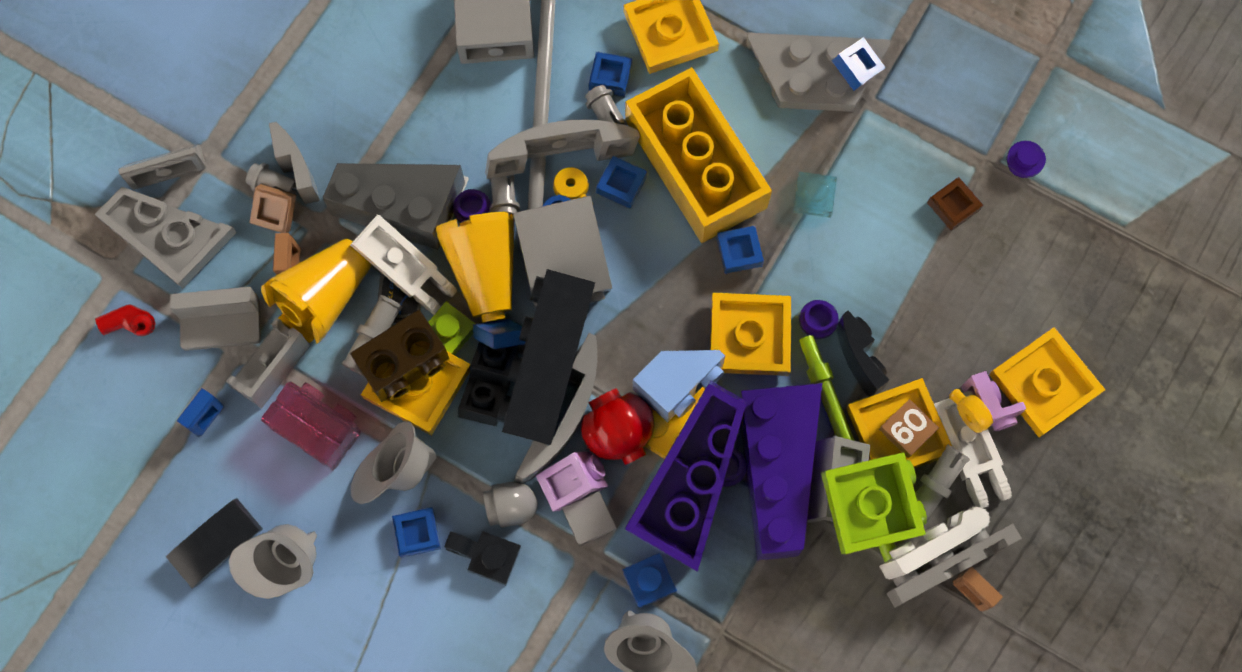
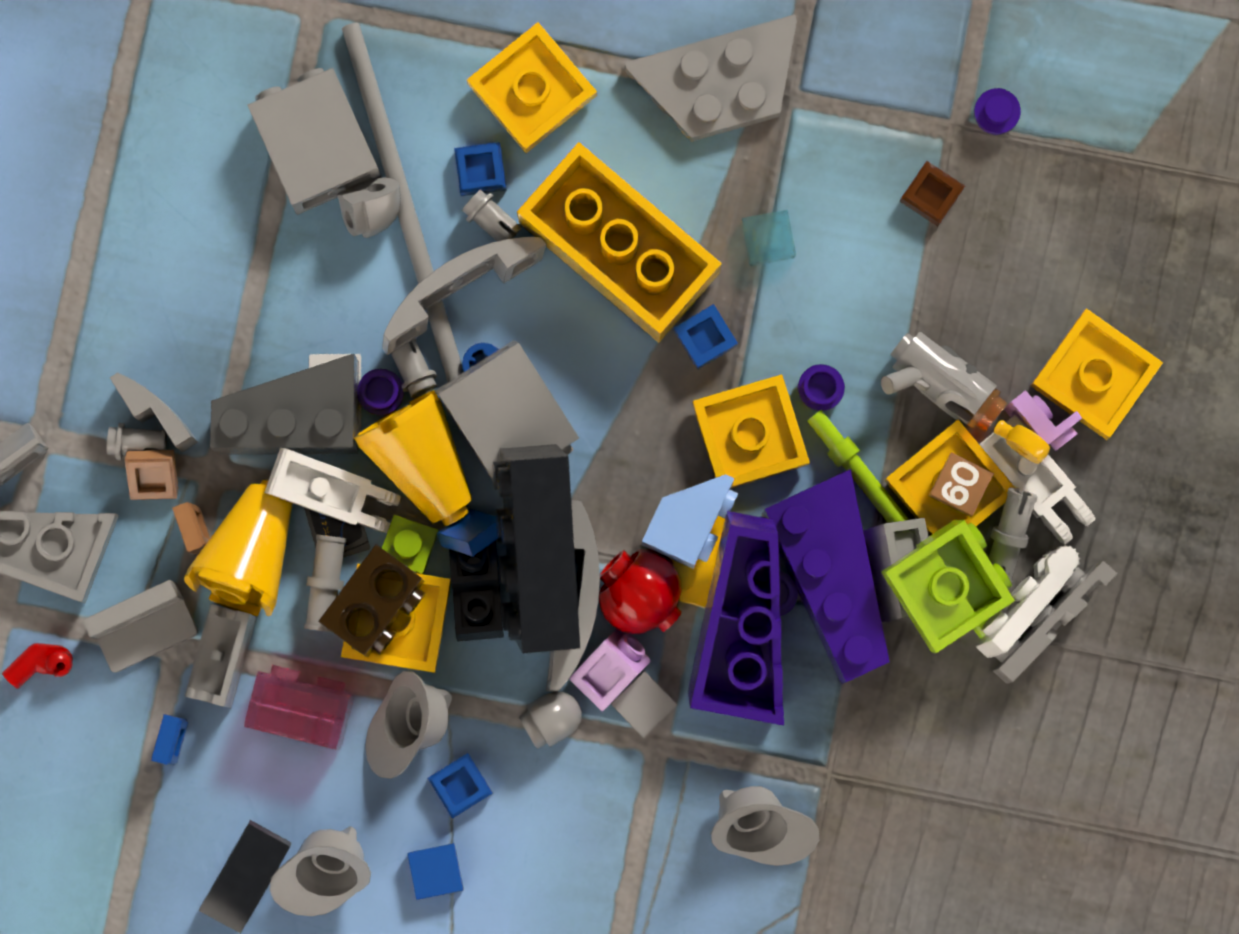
camera: 20 degrees left, 10 degrees up
black plate [444,531,521,586] -> none
yellow piece [553,167,593,203] -> none
blue plate [596,156,647,209] -> none
blue plate [622,553,677,609] -> none
plate [831,37,886,91] -> none
black slope [837,310,889,397] -> none
medium nougat tile [952,566,1003,611] -> none
none -> light grey piece [337,178,401,238]
none -> blue tile [407,843,464,900]
none -> light grey piece [881,332,1008,433]

